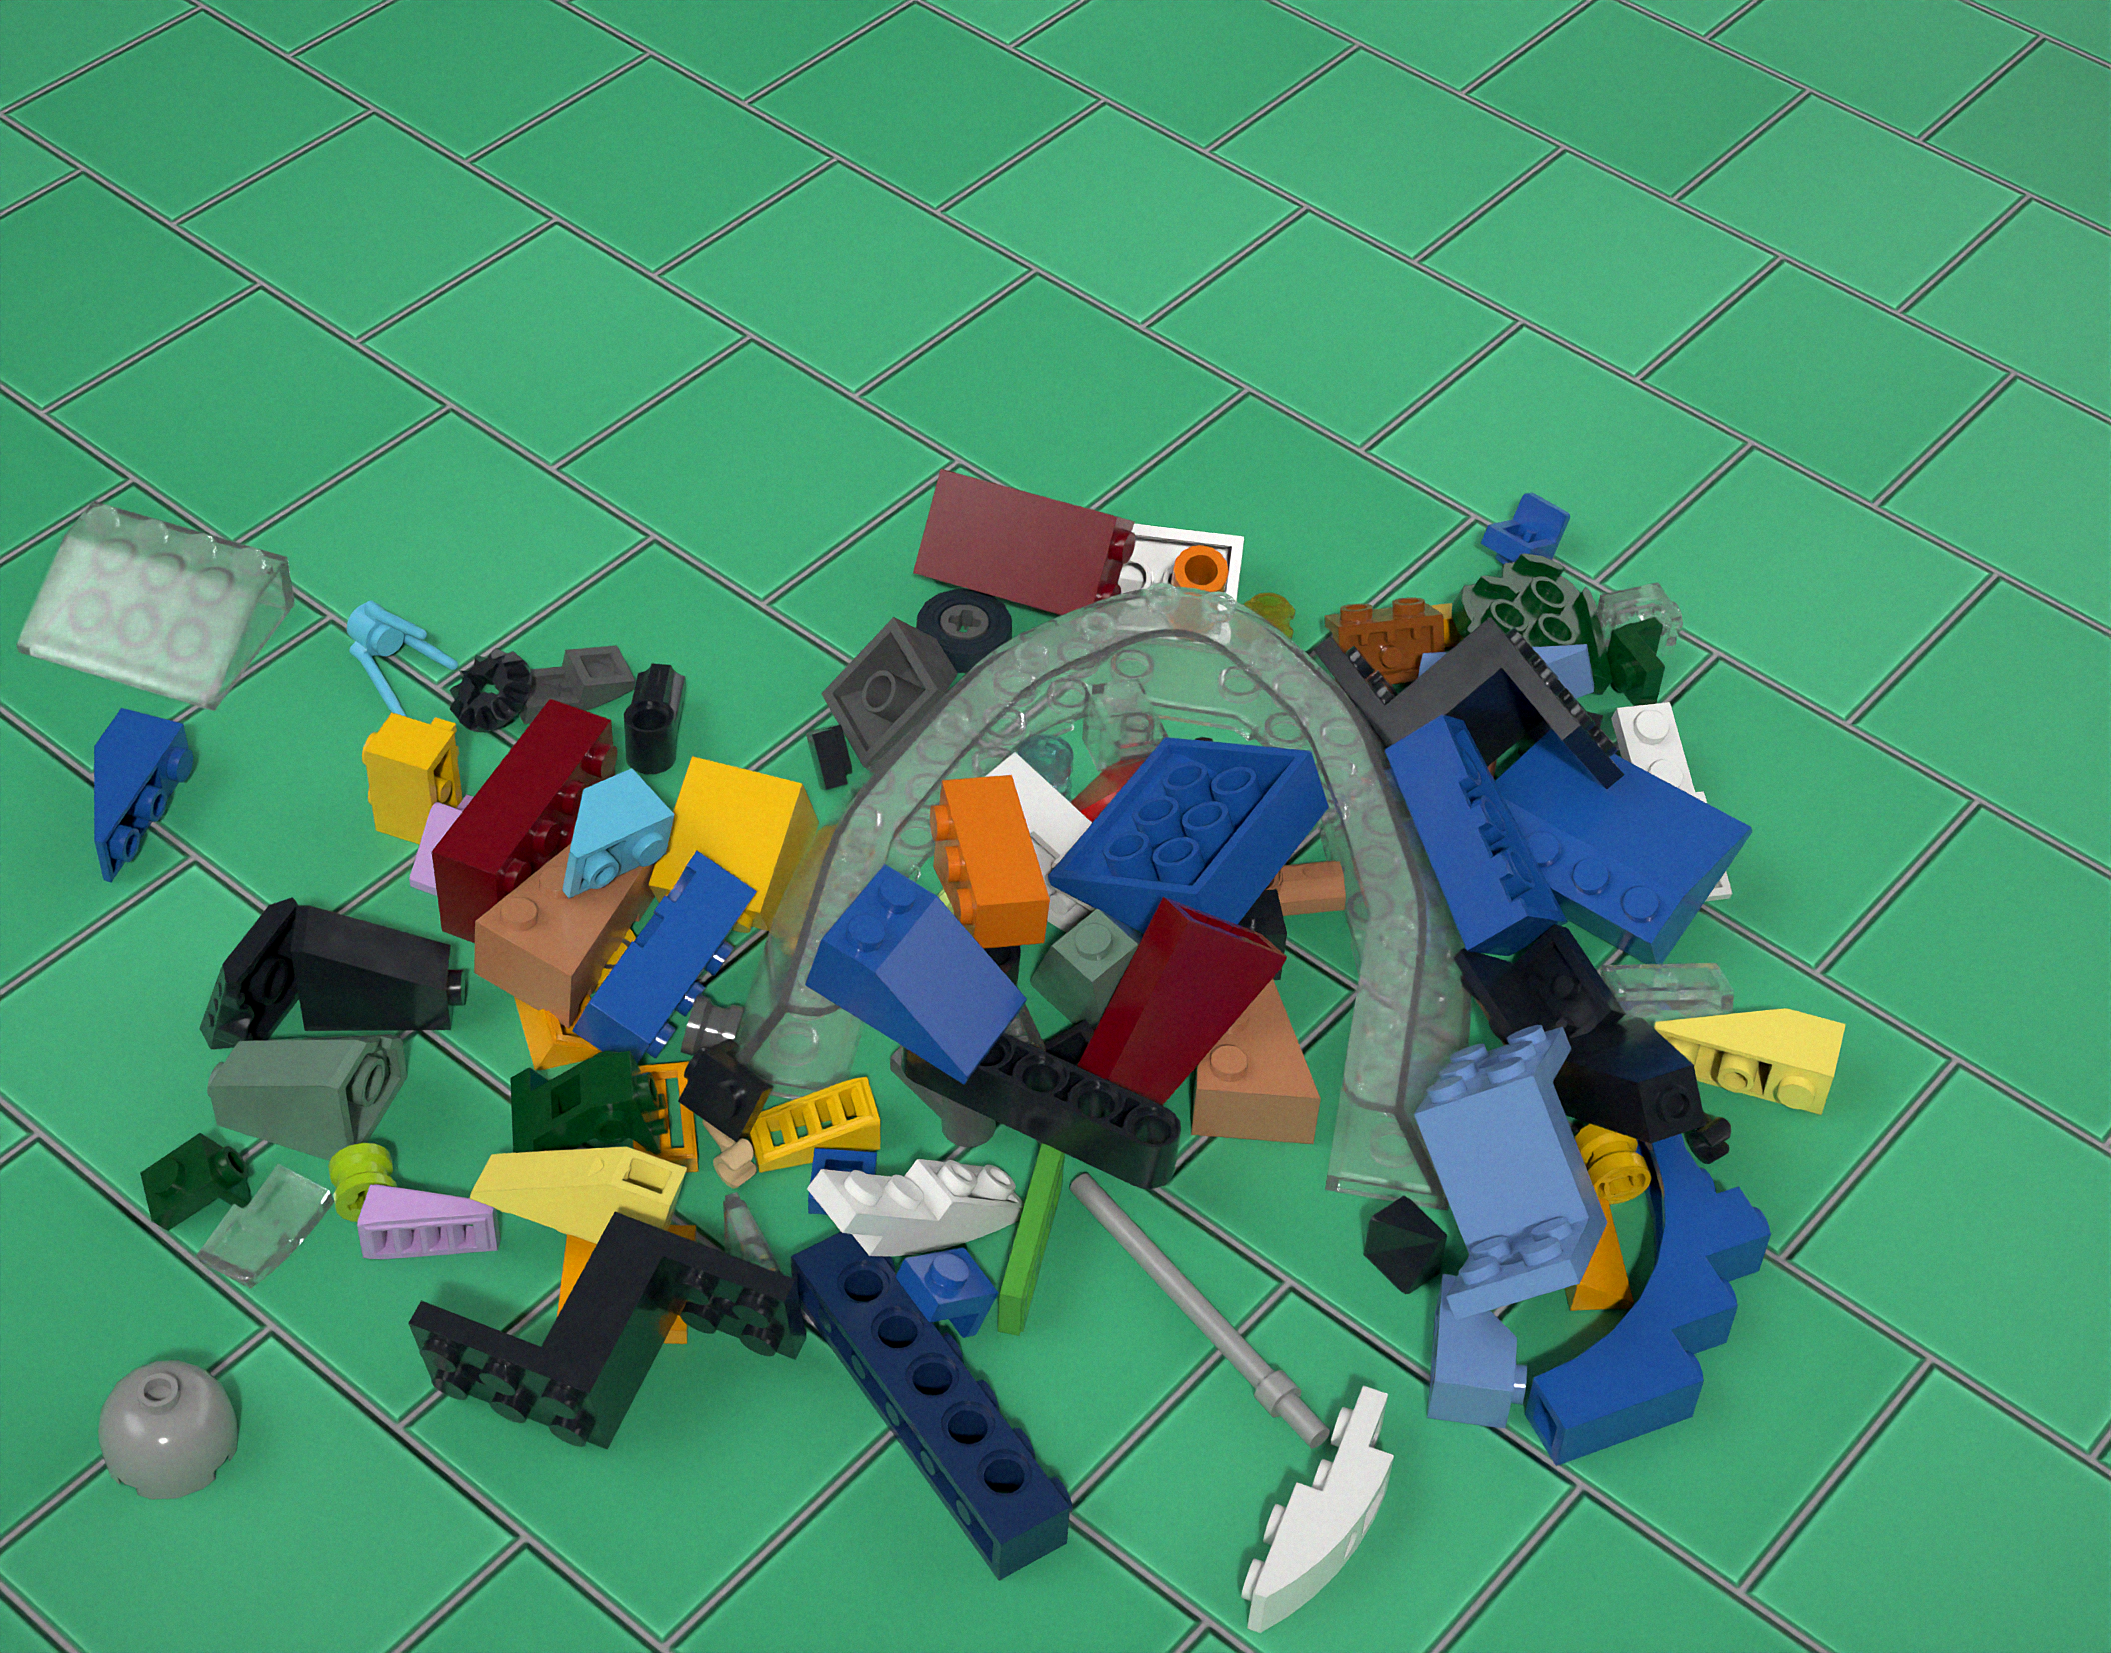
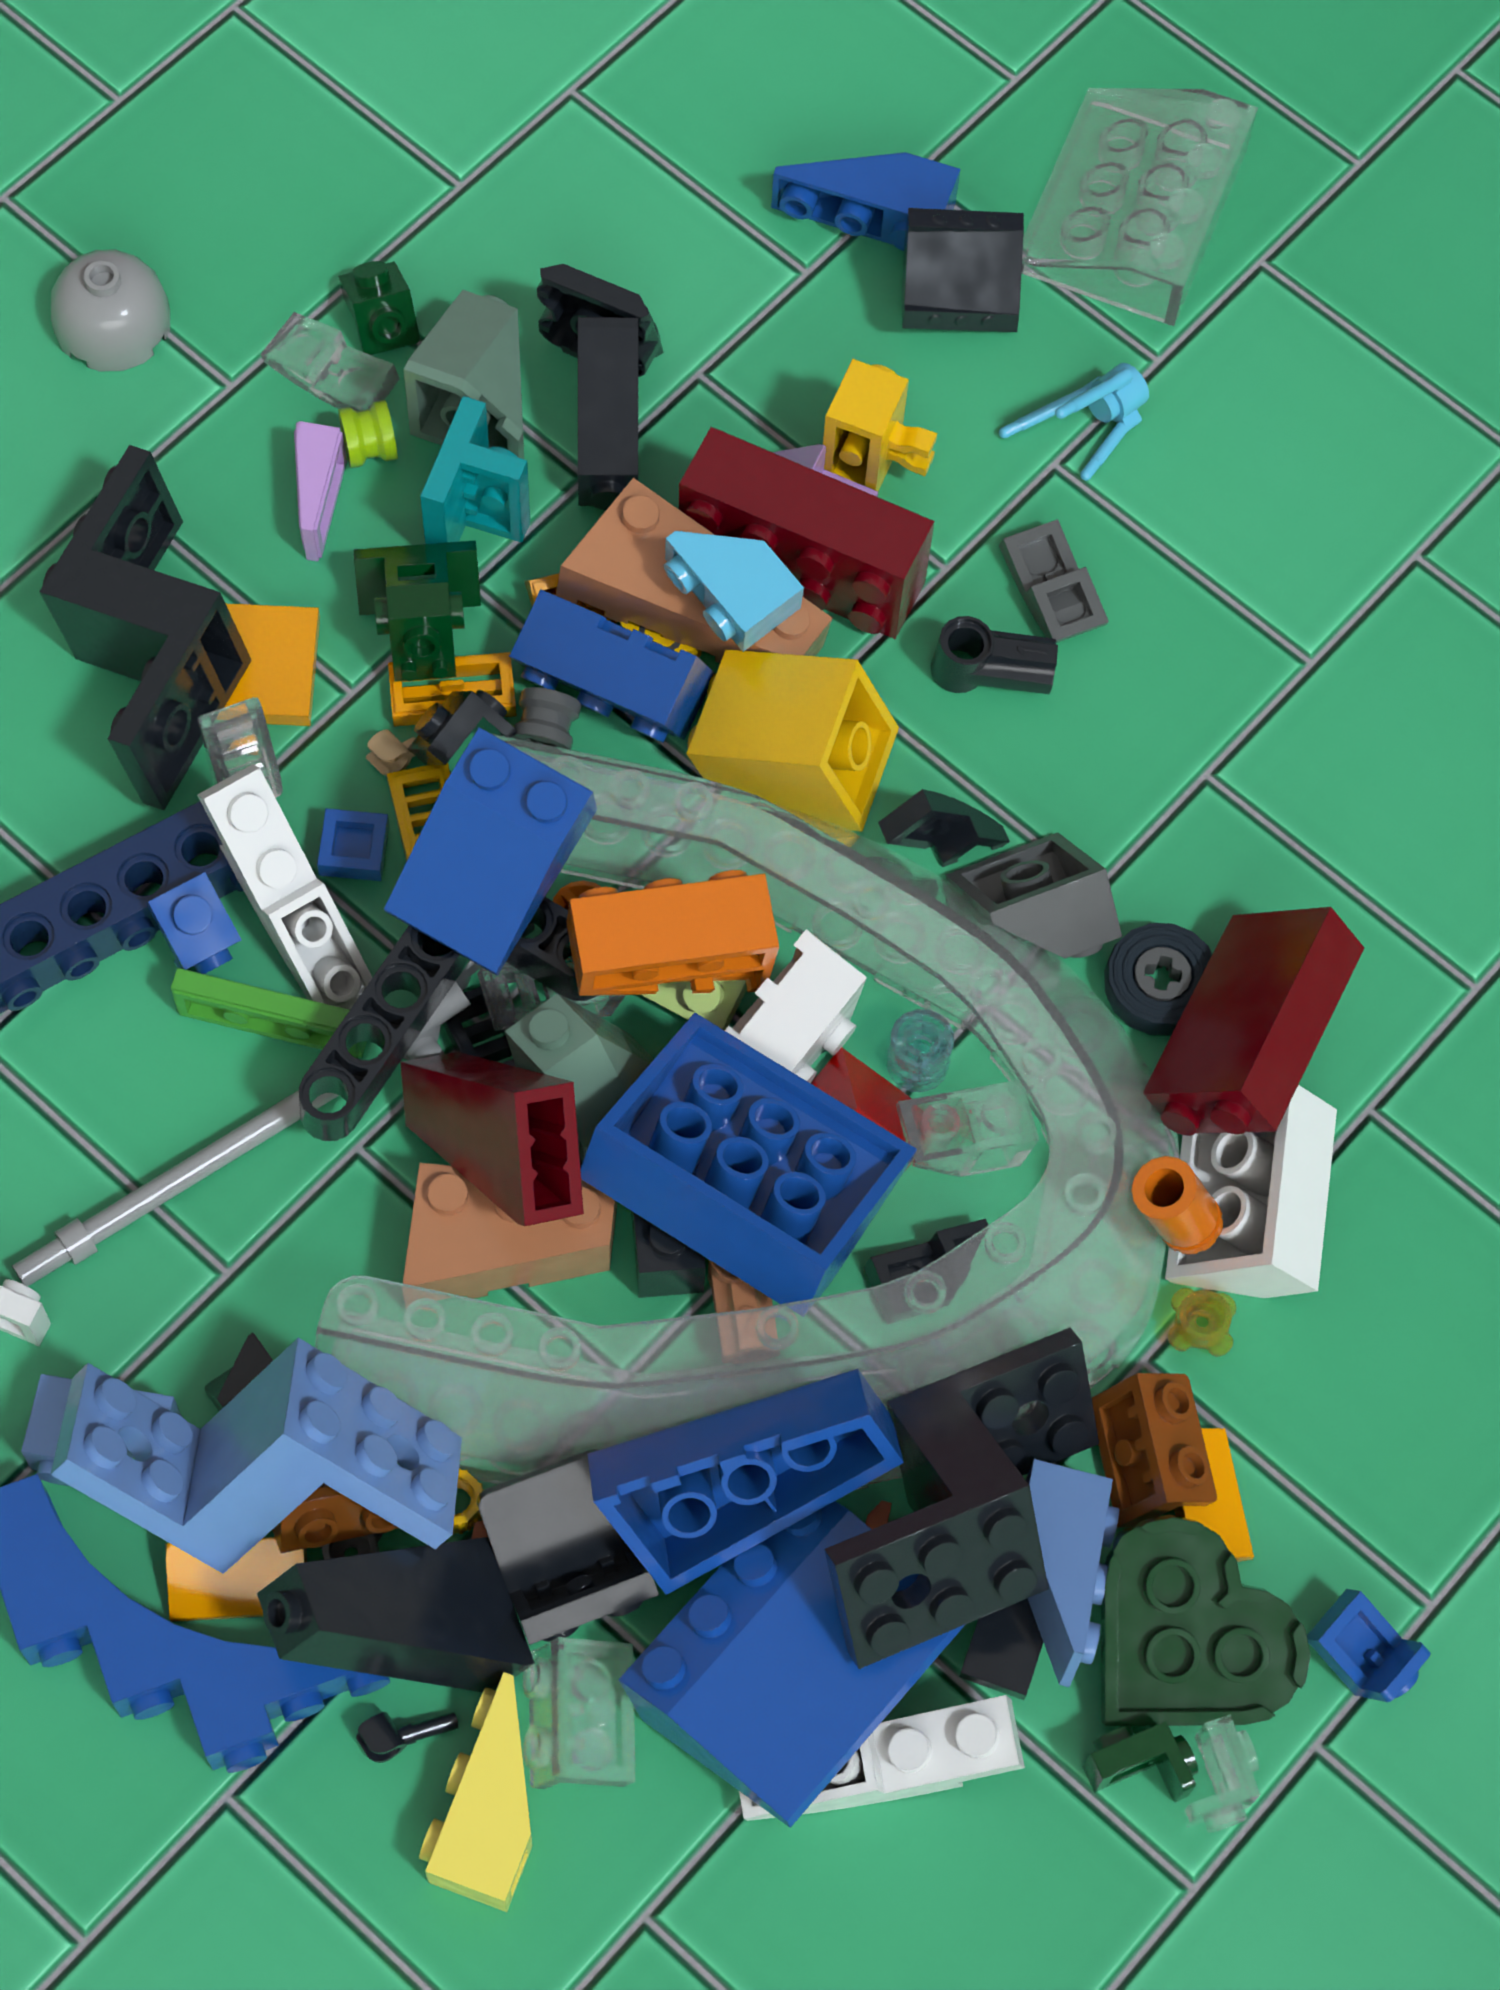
camera: 90 degrees right, 20 degrees up
black gear [449,648,532,732] -> none
light yellow slope [470,1146,687,1244] -> none
none -> teal bracket [420,396,530,544]
none -> black slope [902,208,1024,332]

